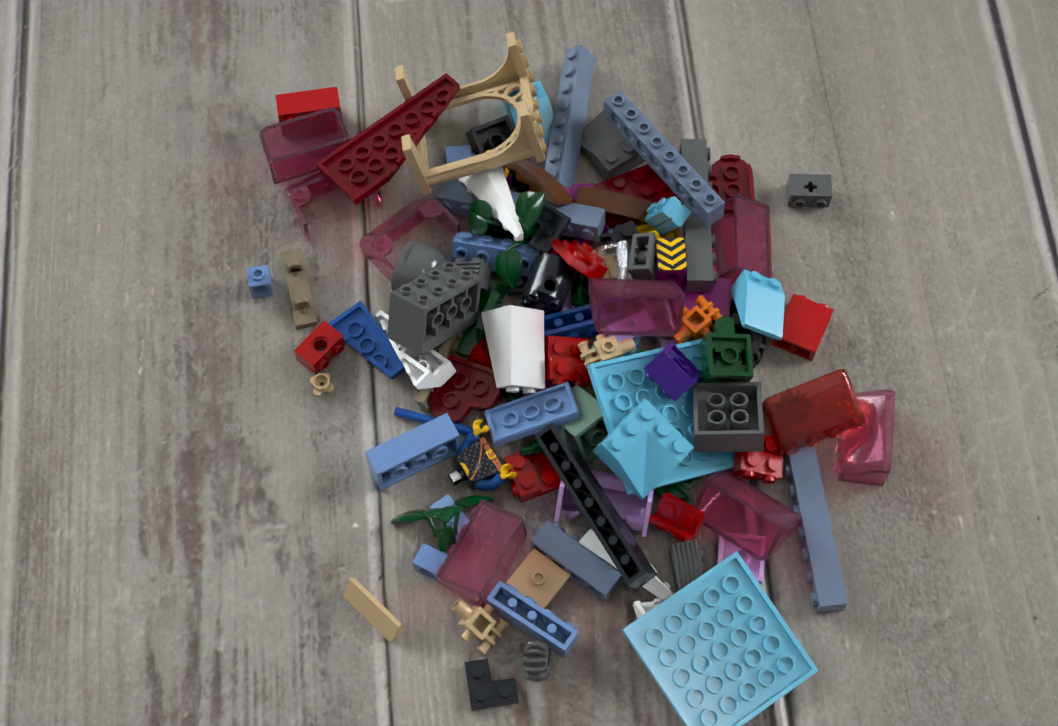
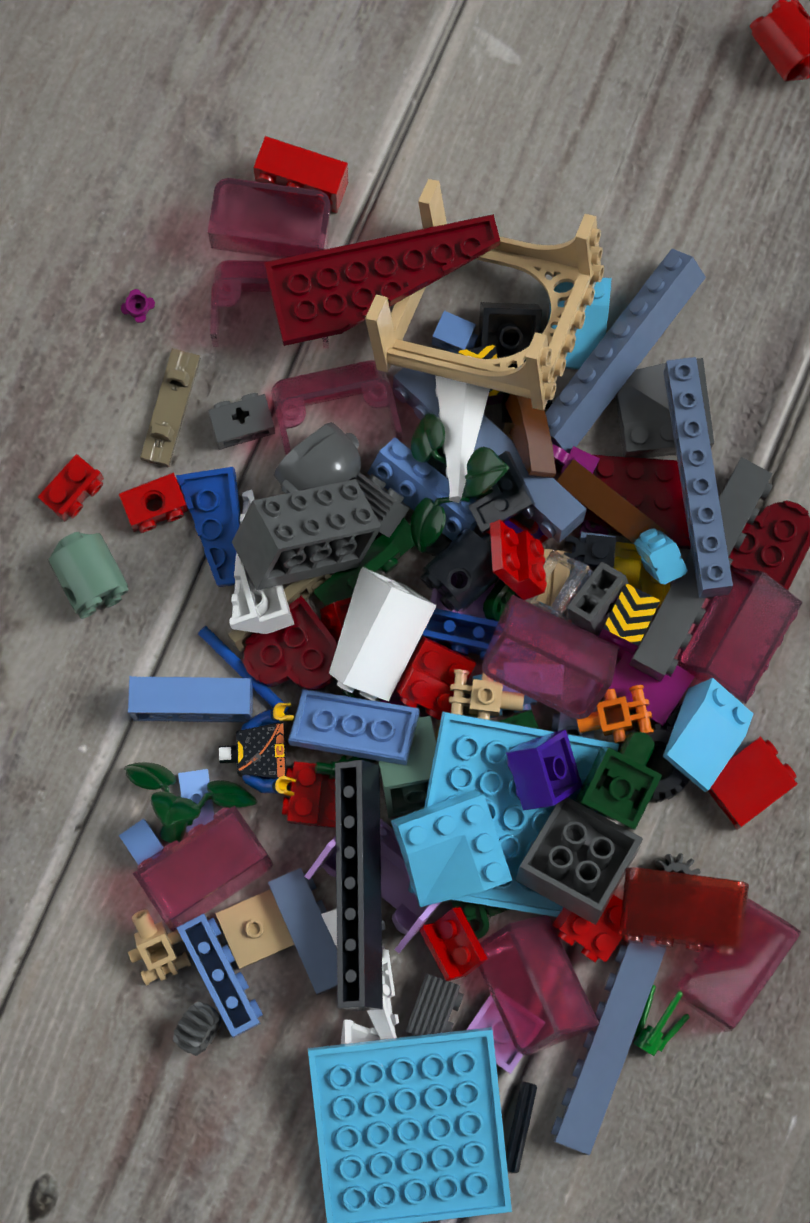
camera: 25 degrees right, 15 degrees up
medium blue brick [247,265,274,299] -> none
tan plate [309,373,334,396] -> none
tan slope [343,577,403,642] -> none
black plate [464,658,519,711] -> none
none -> red bracket [38,454,104,522]
none -> sand green cylinder [48,532,129,619]
none -> magenta plate [121,289,155,323]
none -> dark grey brick [208,393,276,450]
none -> black axle [506,1082,537,1173]
none -> green plant [633,985,690,1056]

